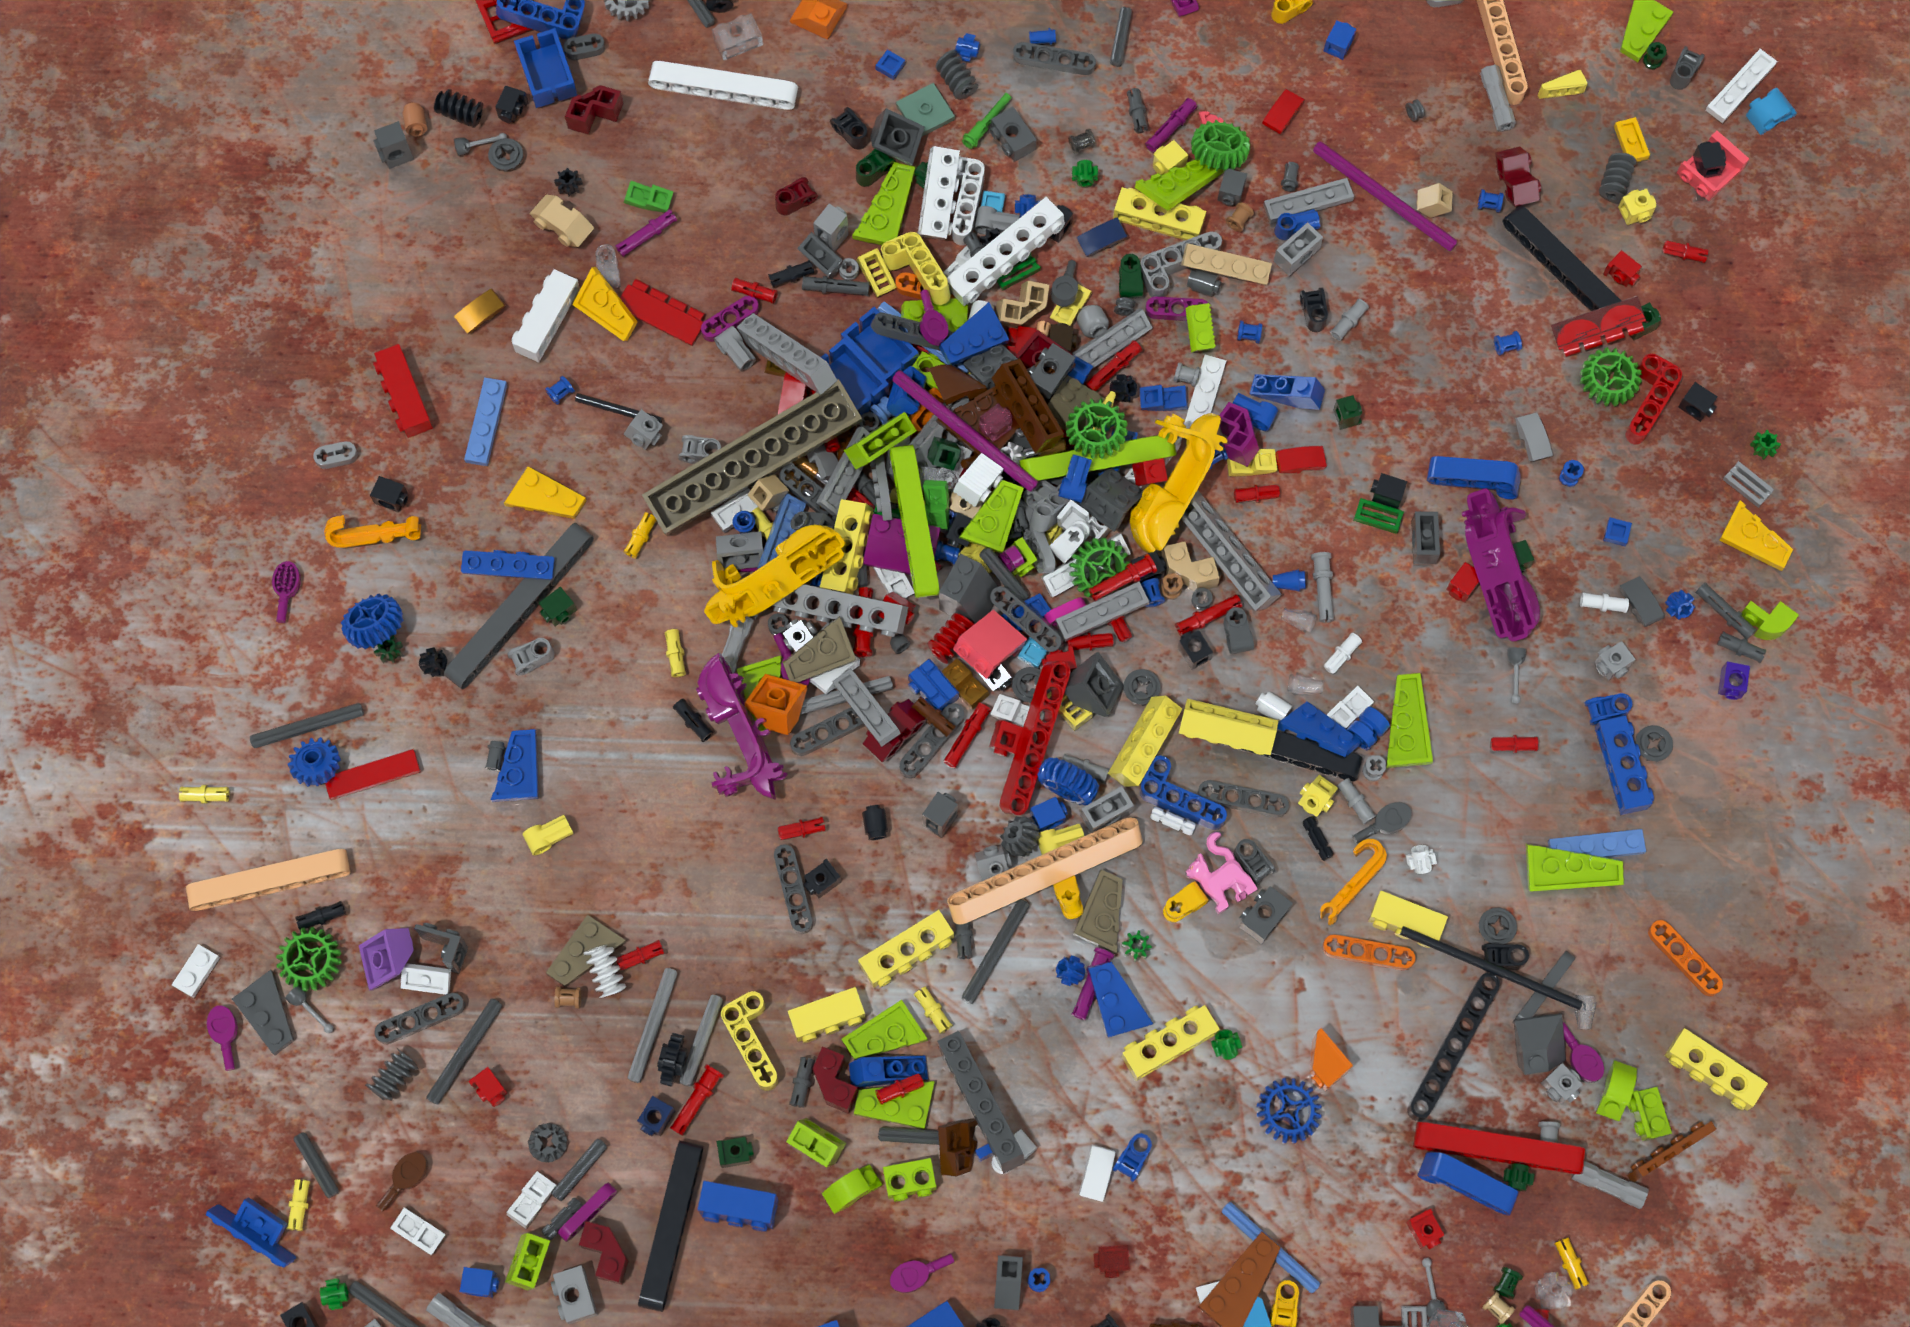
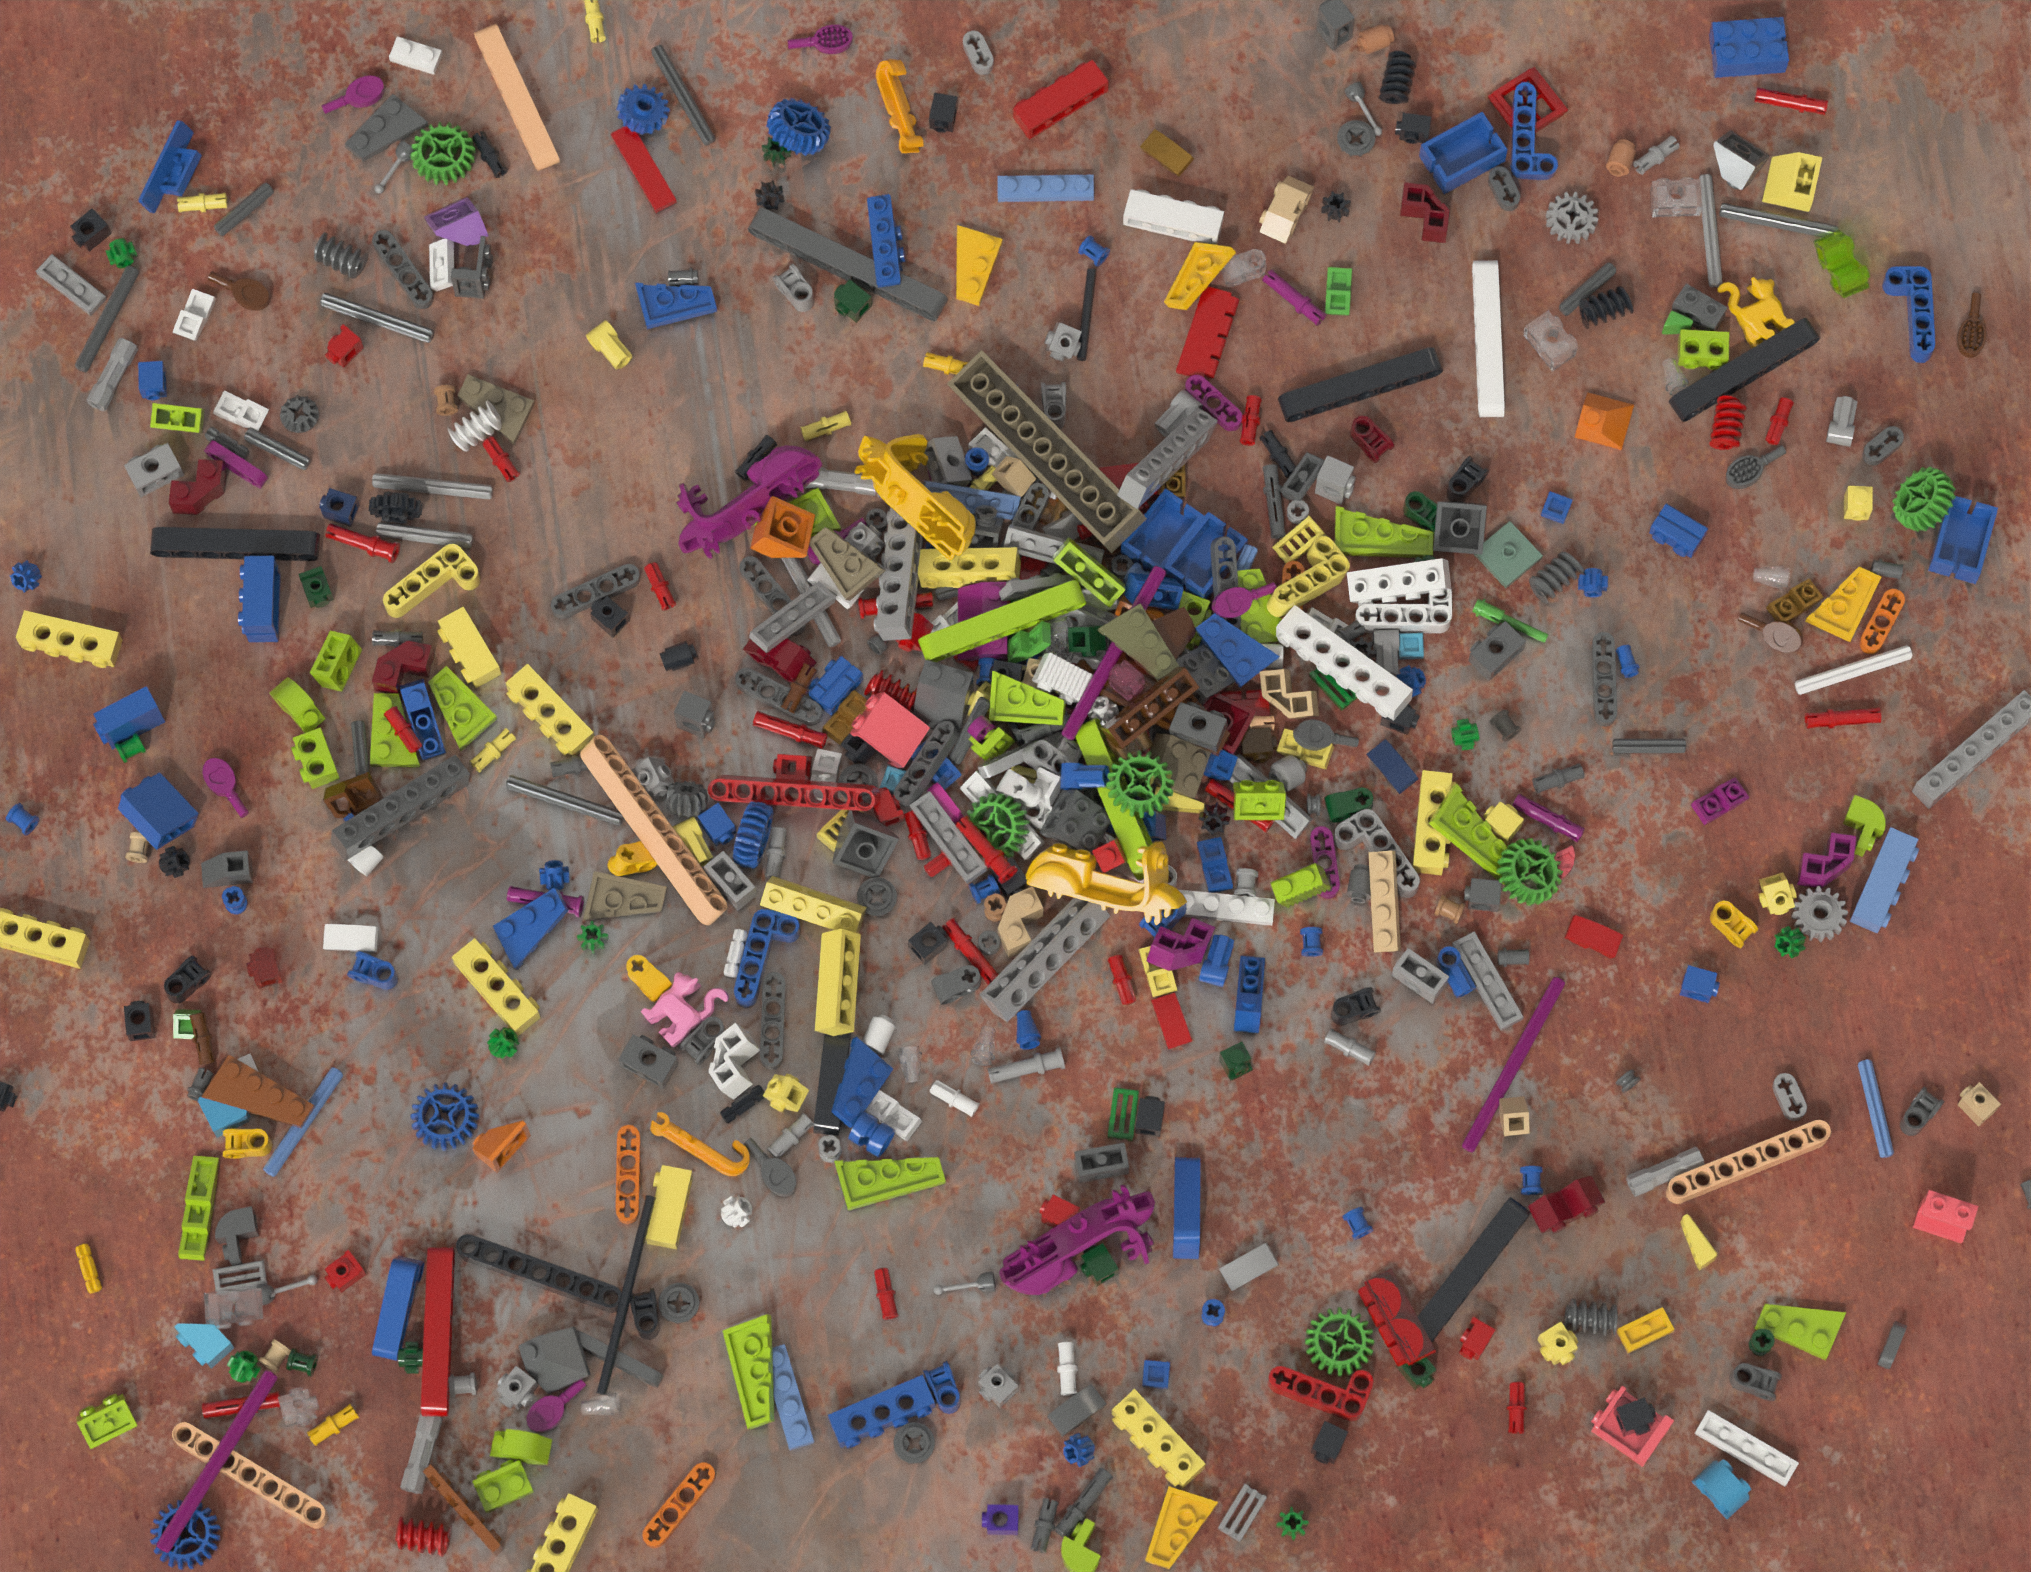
camera: 80 degrees right, 0 degrees up
none -> red piece [395,1516,452,1557]
none -> white brick [709,1023,760,1100]
none -> olive wing [1098,604,1180,681]
none -> light yellow brick [1112,1389,1206,1489]
none -> lime bracket [1233,780,1286,820]
none -> black beam [1277,347,1443,422]

